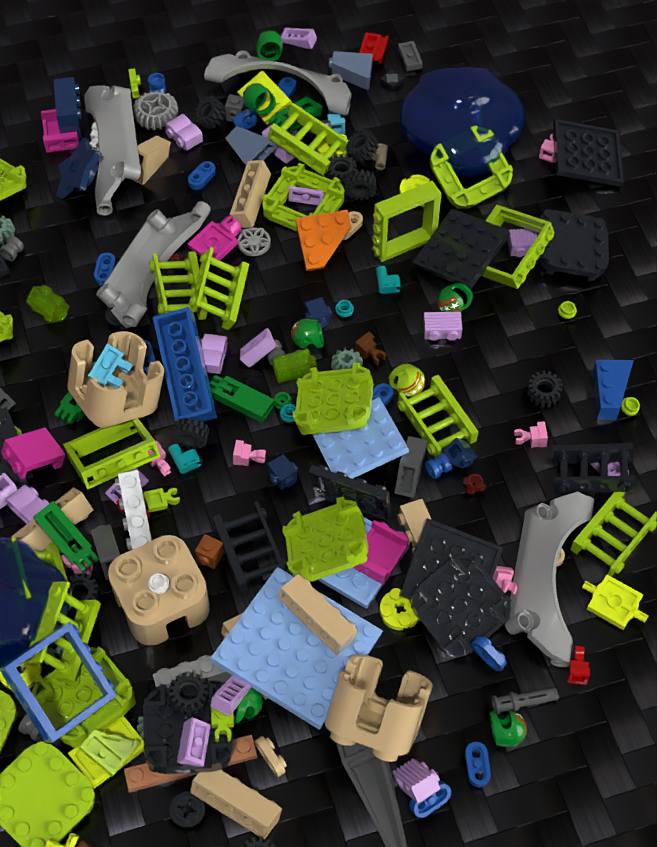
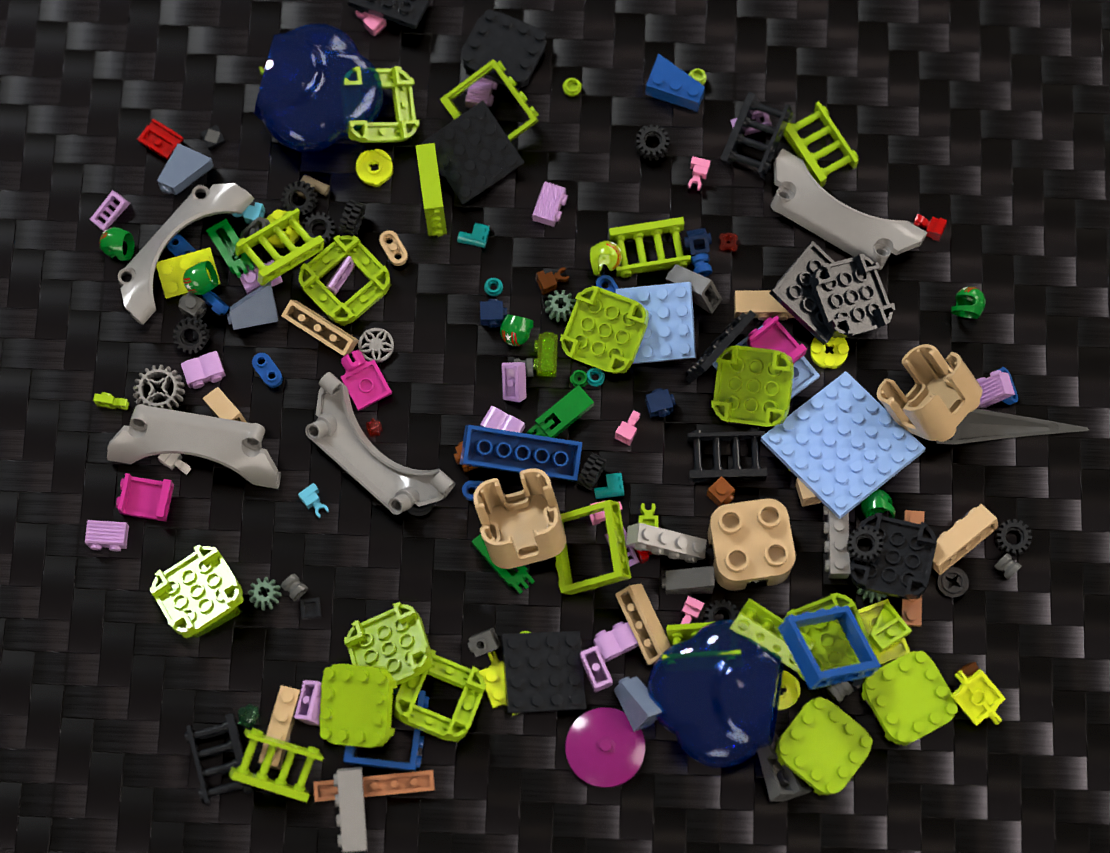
camera: 70 degrees left, 15 degrees up
dark pink panel [2,428,66,479] -> none
clear neon green brick [26,285,70,323] -> none
green hinge [33,501,99,573] -> none
dark blue wedge [54,77,82,138] -> none
dark blue plate [56,137,102,199] -> none
medium azure plate [87,344,133,389] -> none
blue plate [94,253,116,285] -> none
blue wheel [148,73,166,92] -> none
white plate [148,573,170,594] -> none
lime fence [149,252,208,320] -> none
lavender slope [177,717,211,767] -> none
lime fence [188,247,249,330] -> none
lavender slope [211,675,251,716] -> none
lime plate [211,707,234,742] -> none
tan plate [254,736,287,777] -> none
tan brick [278,574,358,655] -> none
orange plate [295,209,351,271] -> none
dark grey plate [398,41,423,71] -> none
green helmet [437,283,473,312] -> none
blue plate [465,742,491,787] -> none
blue plate [471,636,506,671] -> none
dark grey pin [492,687,558,715] -> none
bright pink piece [493,566,518,594] -> none
neon yellow plate [582,575,649,630] -> none
none -> lavender brick [85,520,129,552]
none -> medium azure piece [298,483,329,518]

